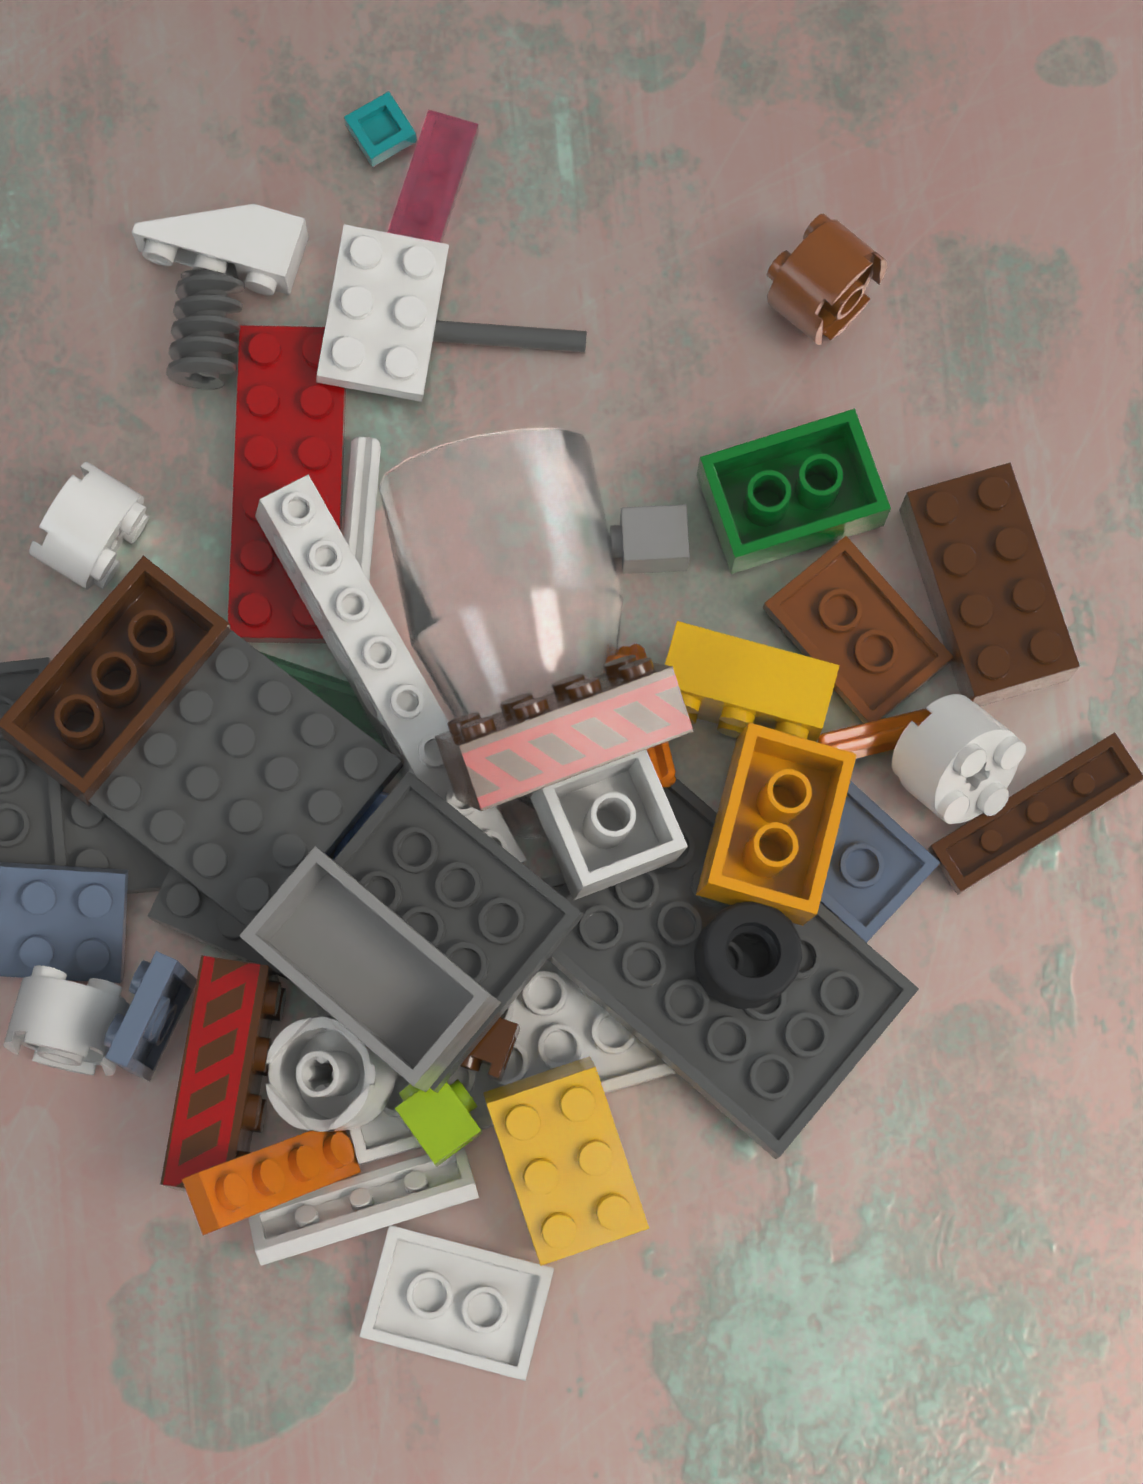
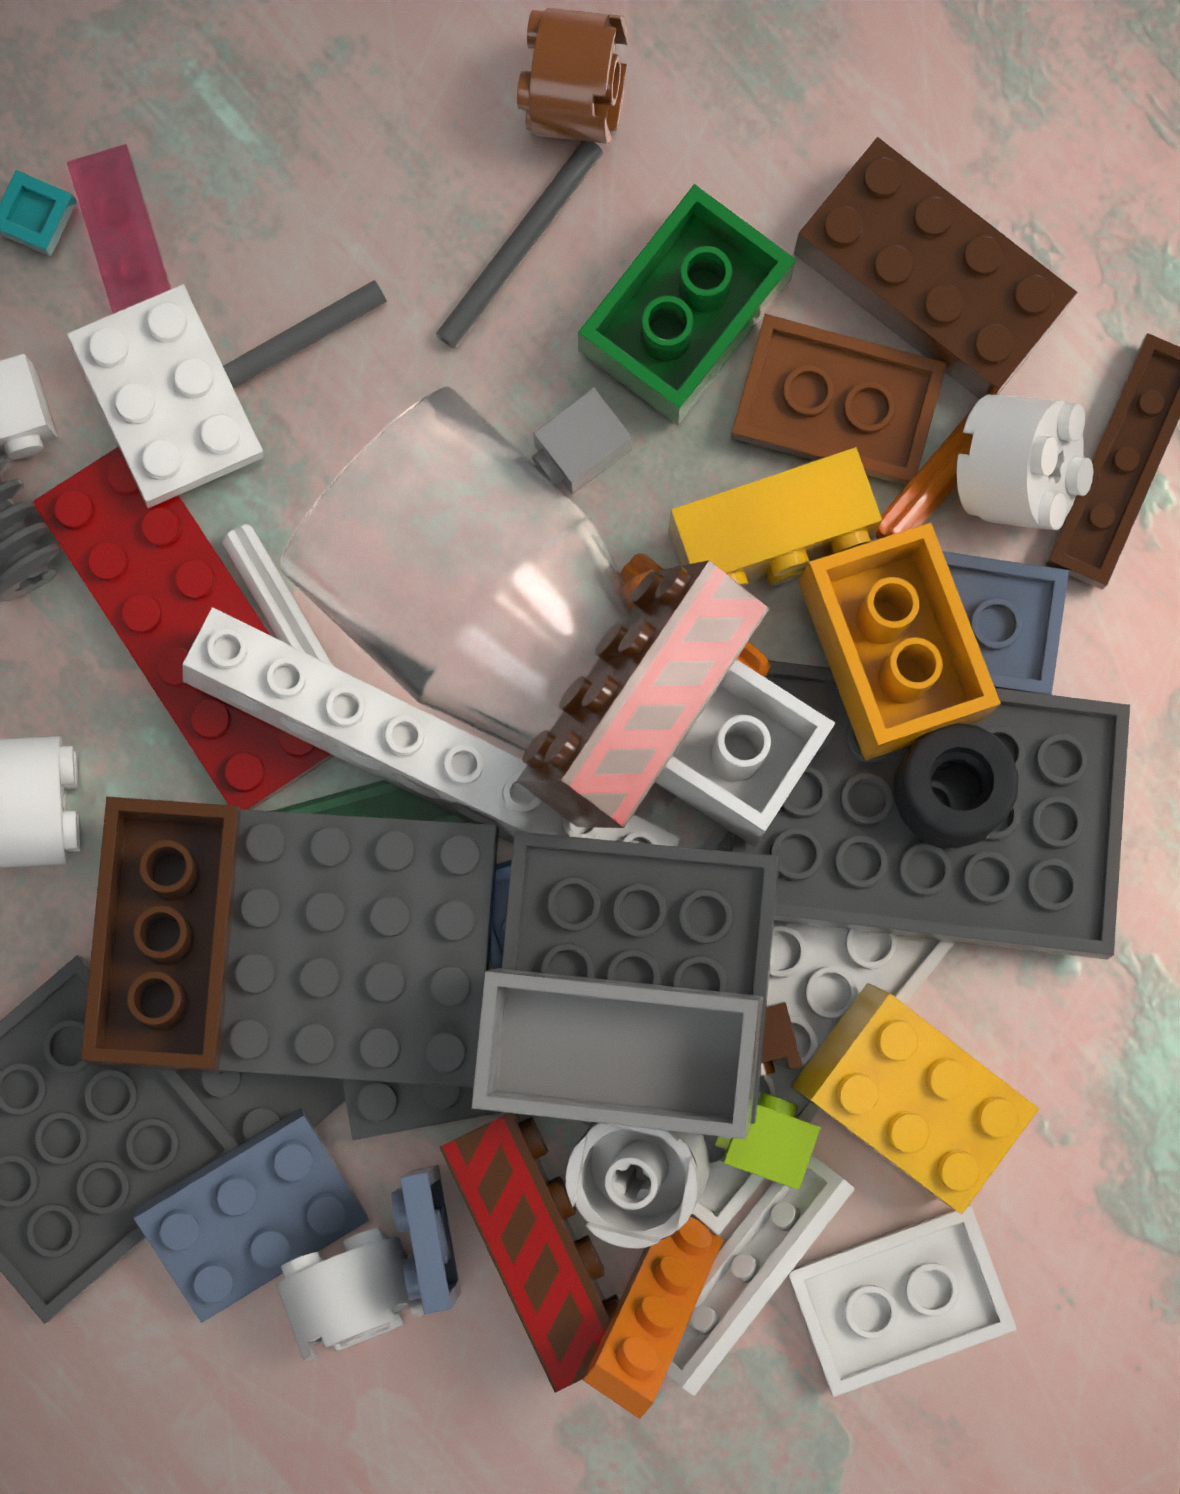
camera: 30 degrees left, 5 degrees up
none -> dark grey piece [436,141,604,349]

